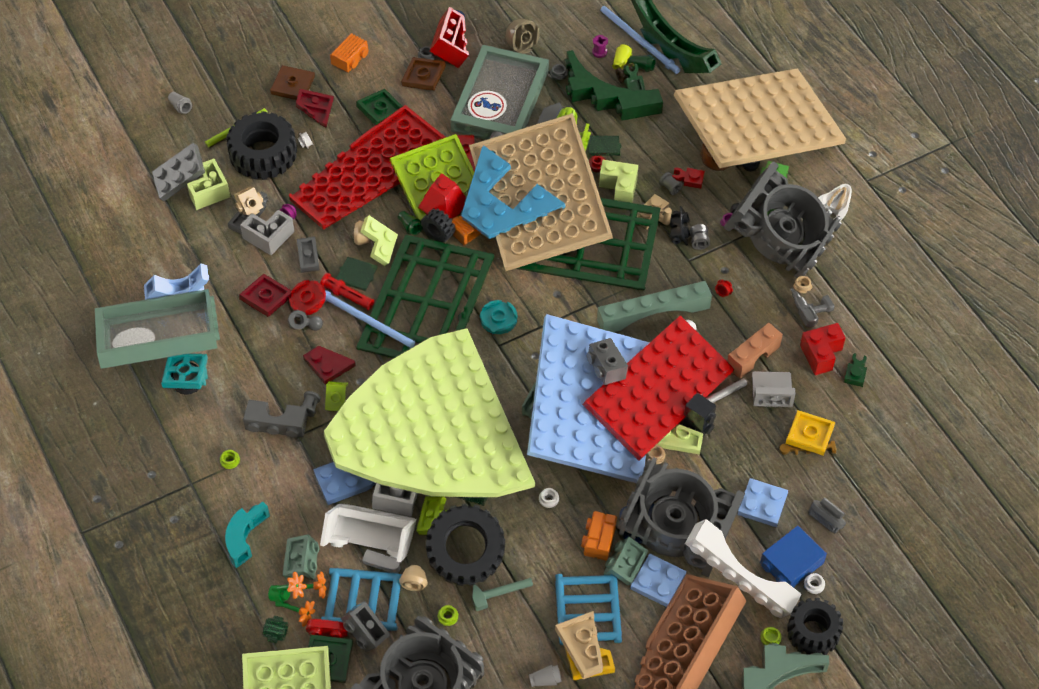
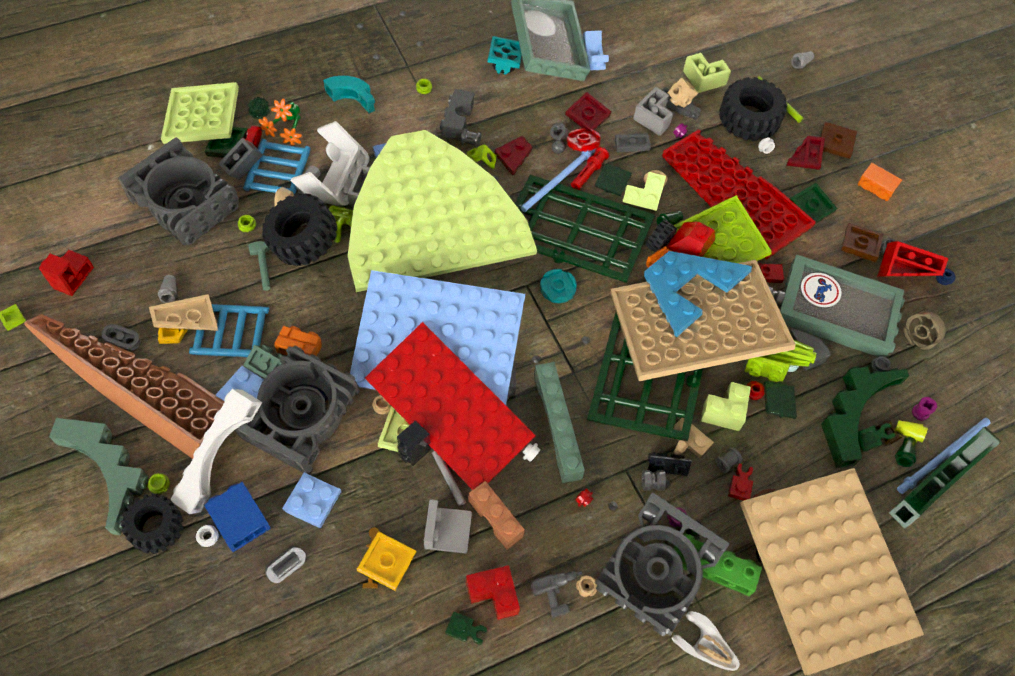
camera: 90 degrees right, 5 degrees up
plate [152,143,205,201] -> none
sand green bracket [283,534,319,580] -> none
white plate [539,488,559,508] -> none
dark grey brick [587,338,628,385] -> none

